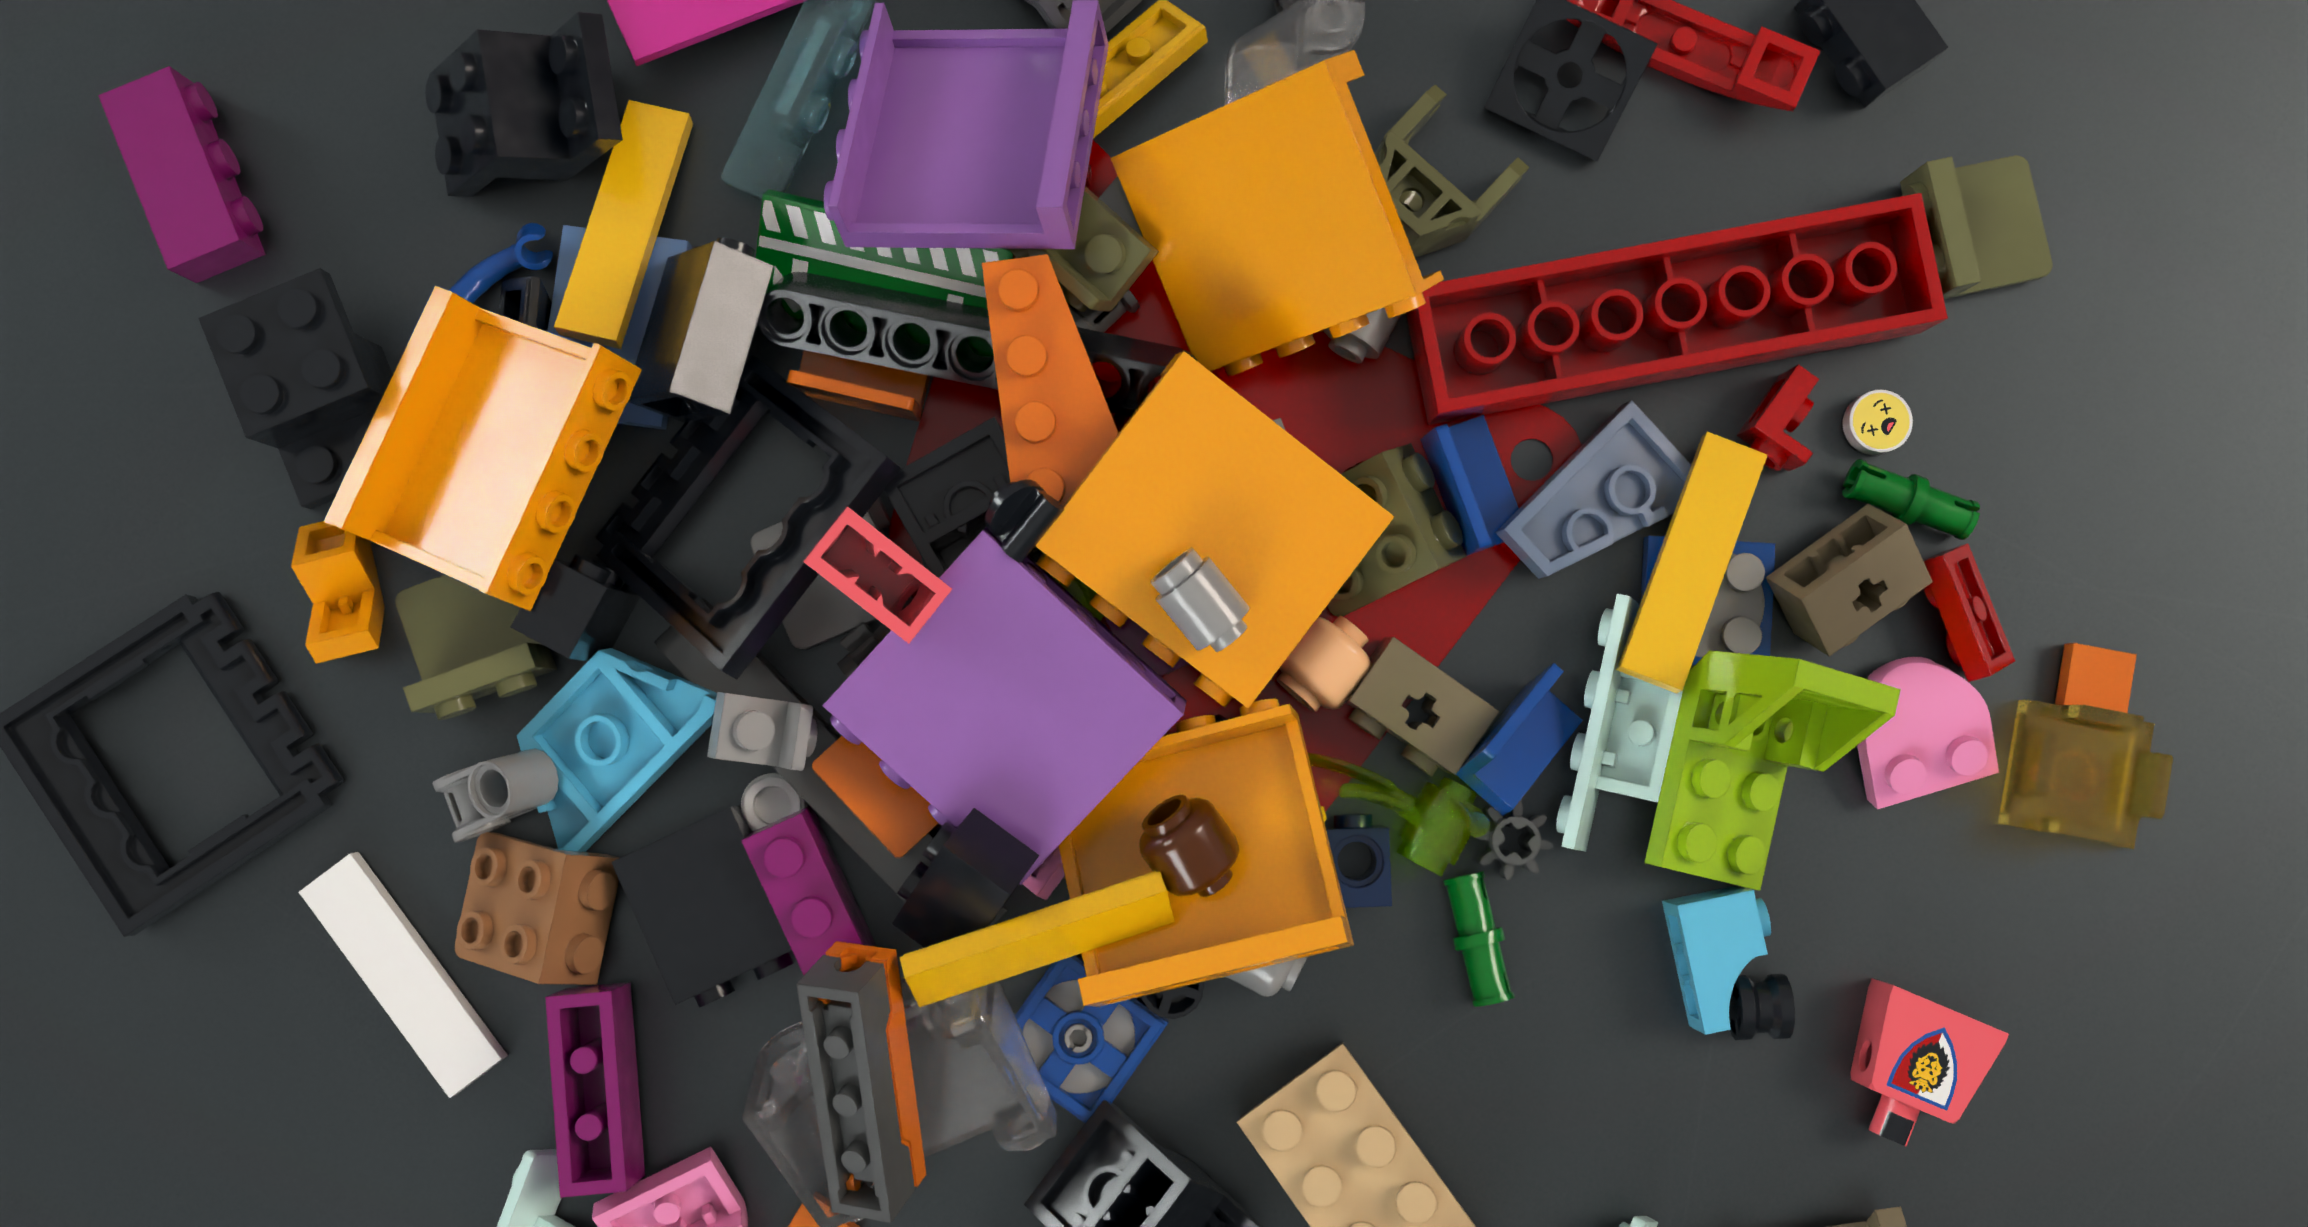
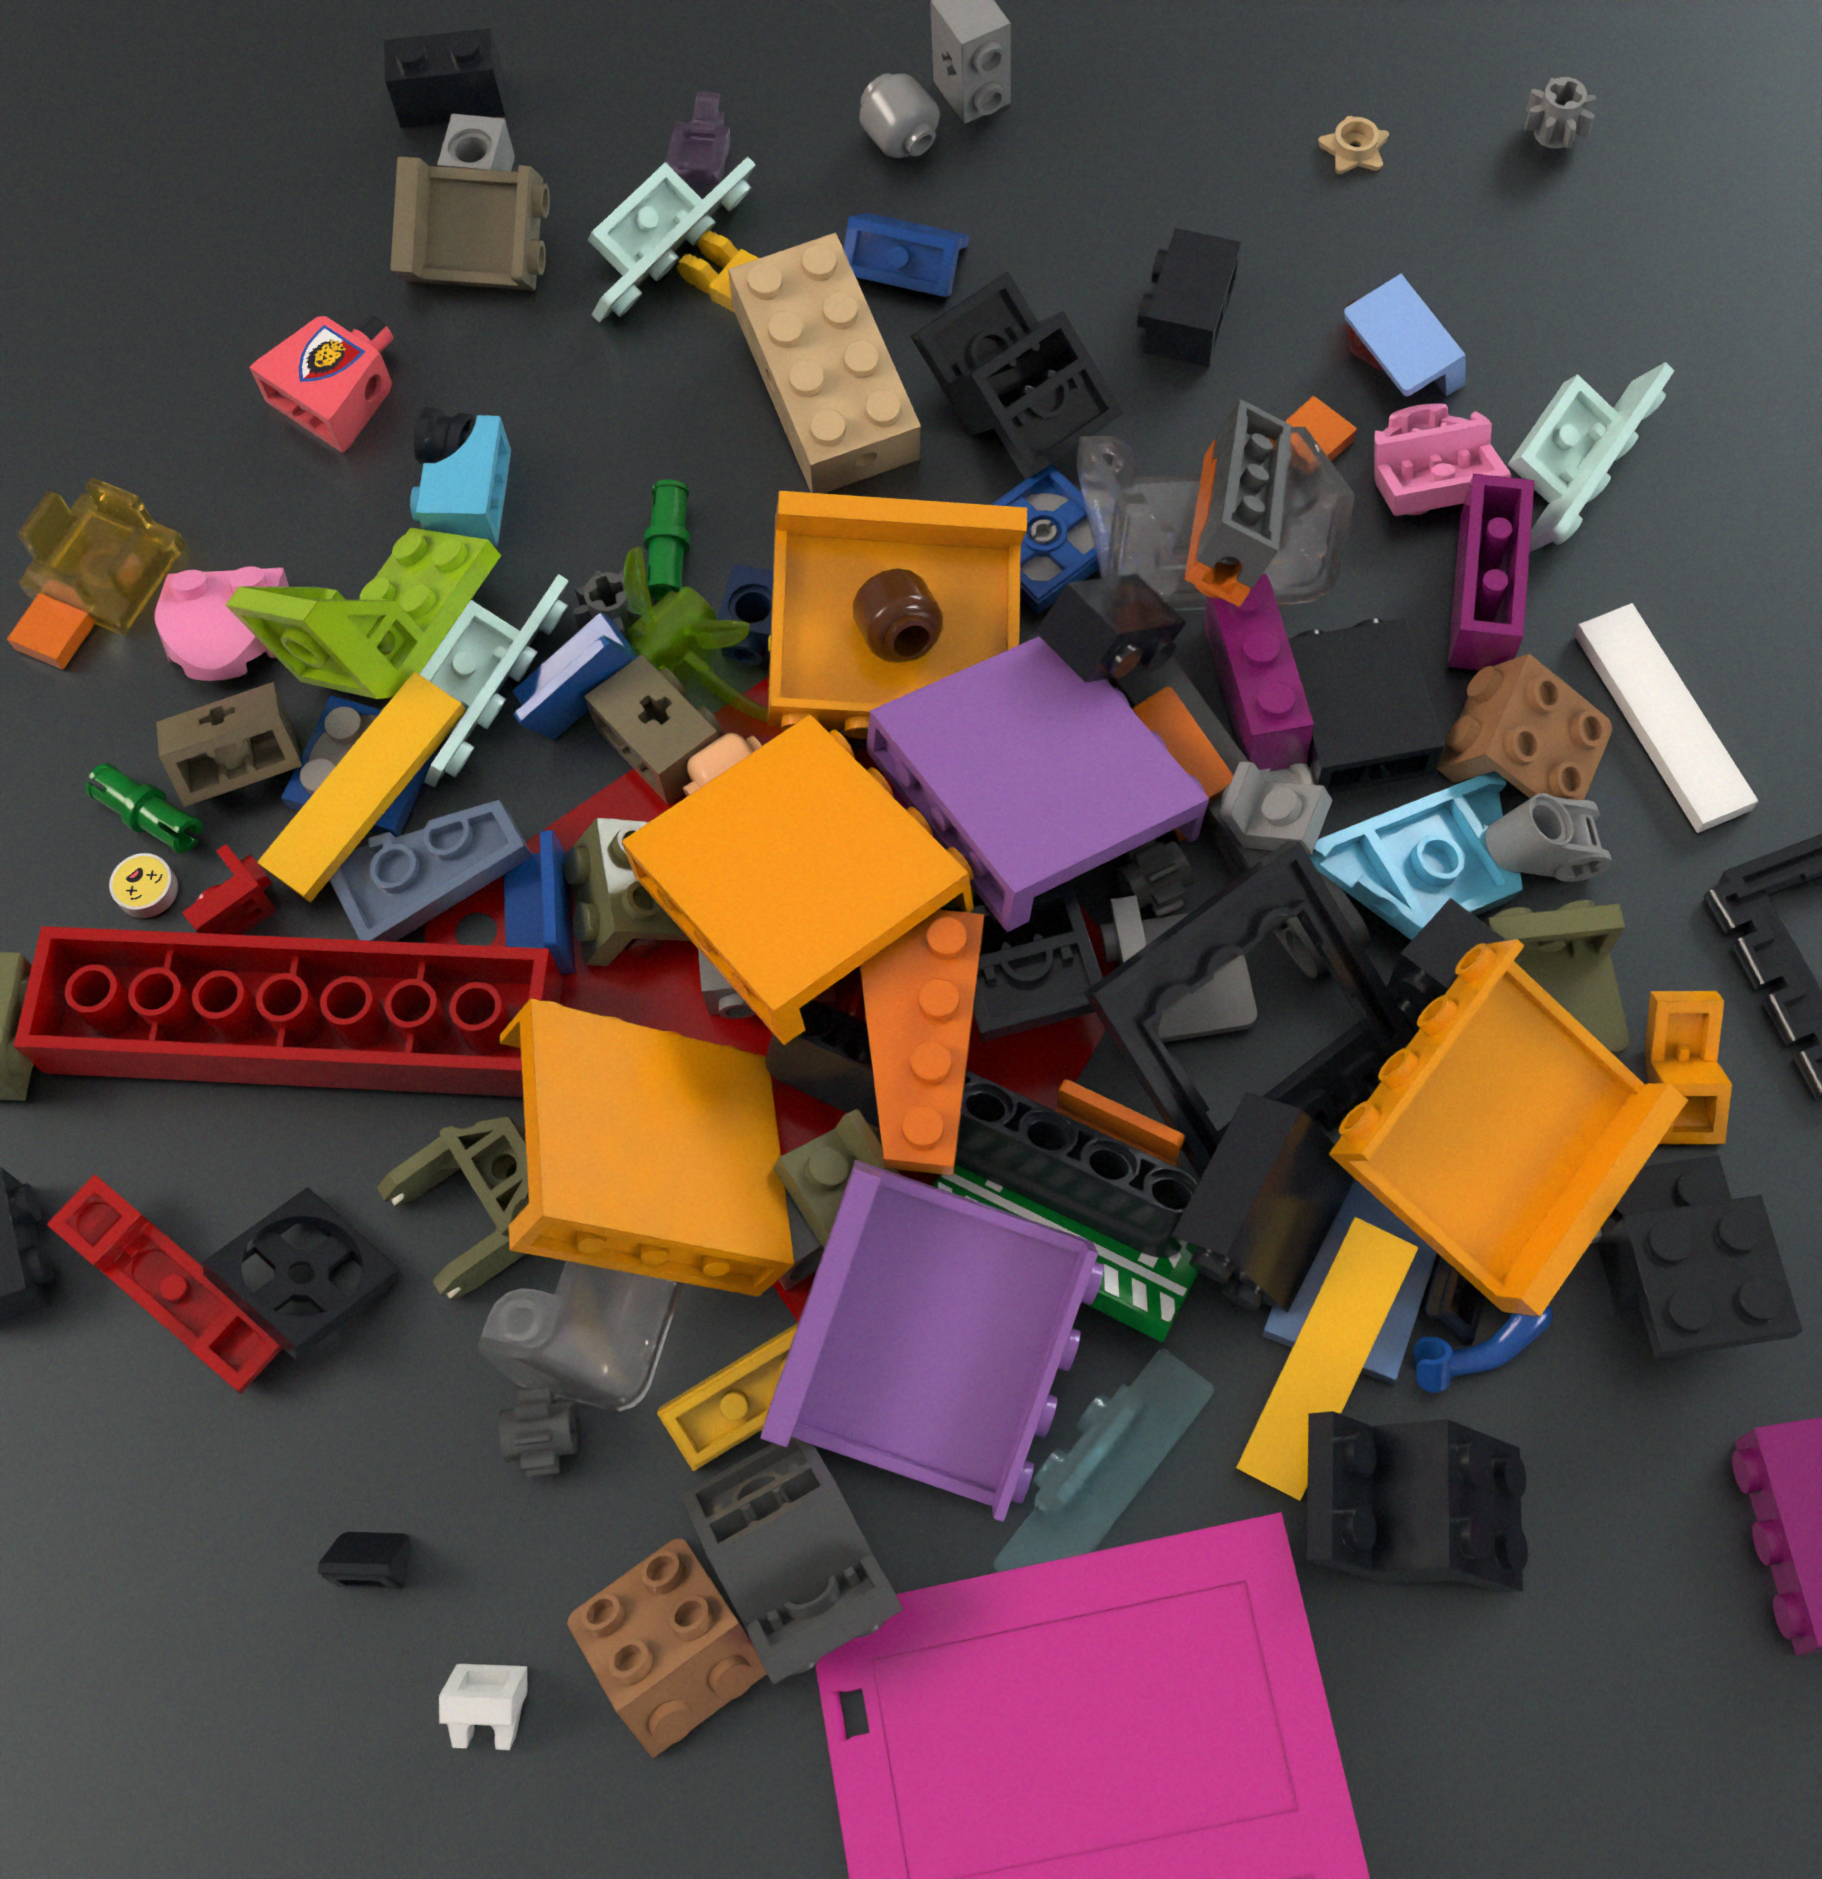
camera: 160 degrees left, 20 degrees down
coral torso [803,506,952,644] -> none
yellow tile [899,871,1175,1007] -> none
black plate [985,480,1064,563] -> none
light grey brick [1150,548,1250,652] -> none
red plate [1924,543,2015,682] -> none

